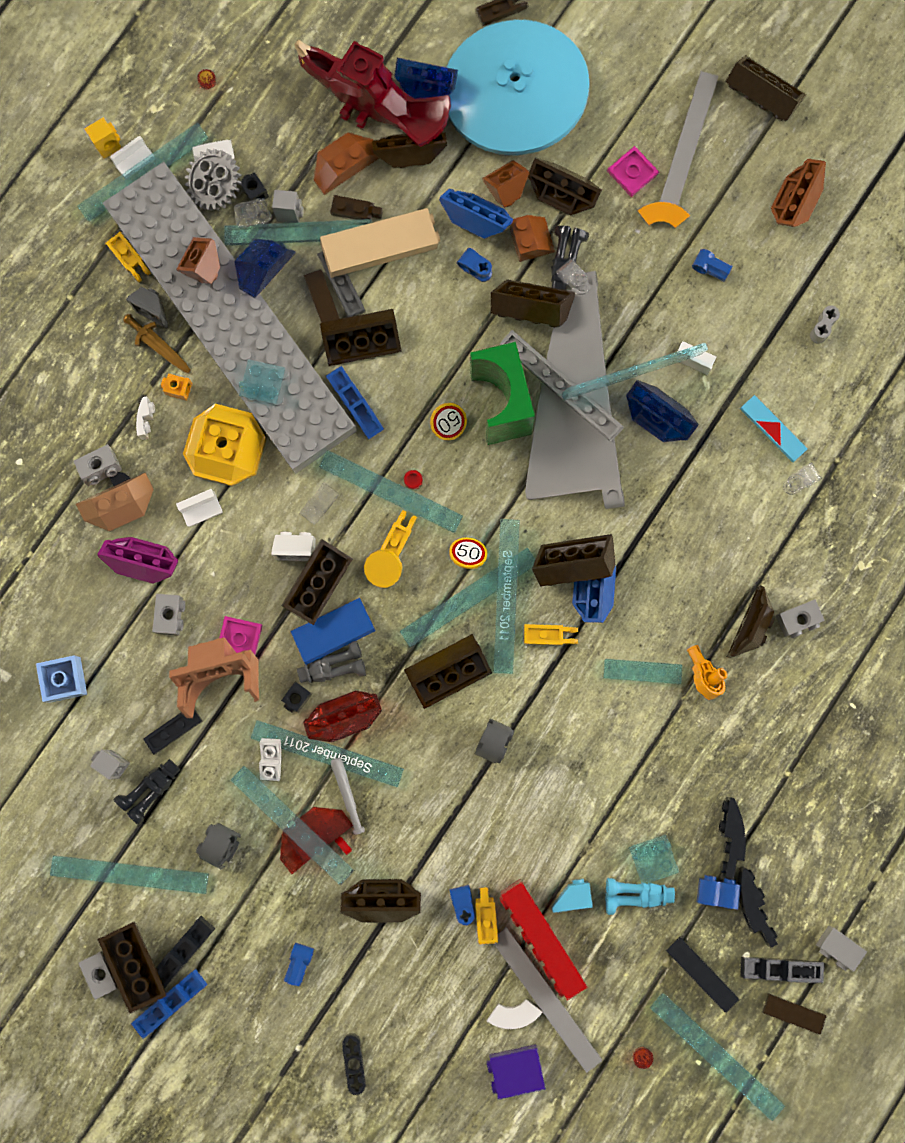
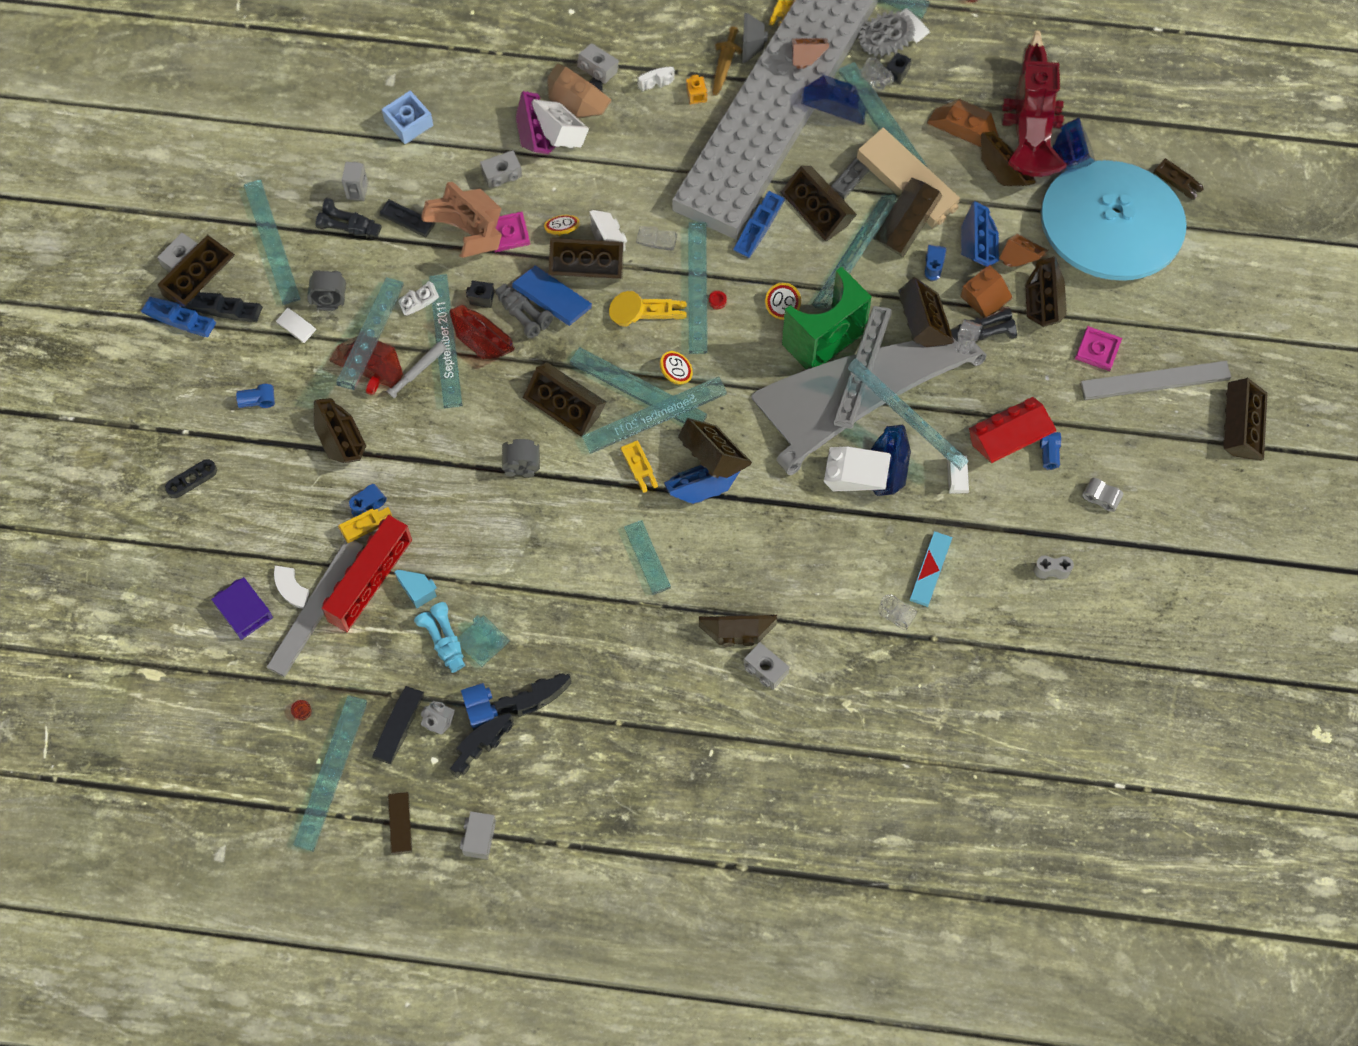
camera: 60 degrees right, 15 degrees down
white panel [176,489,223,527] -> none
yellow piece [183,404,267,486] -> none
clear light blue hinge [239,359,285,404] -> none
light grey brick [272,190,304,224] -> none
dark brown tile [304,269,340,323] -> none
dark brown hinge [330,195,383,222] -> none
light orange tile [638,202,690,228] -> none
light orange pin [687,645,727,700] -> none
black slope [740,957,824,983] -> none
dark orange wedge [771,159,826,227] -> none
none -> white slope [276,308,316,343]
none -> light grey brick [421,701,455,735]
none -> white slope [532,100,589,148]
none -> piece [544,215,580,236]
none -> clear light blue tile [812,195,897,308]
none -> white slope [824,447,891,491]
none -> dark brown slope [873,178,942,258]
none -> red slope [969,397,1056,463]
none -> light grey axle [1082,478,1123,512]

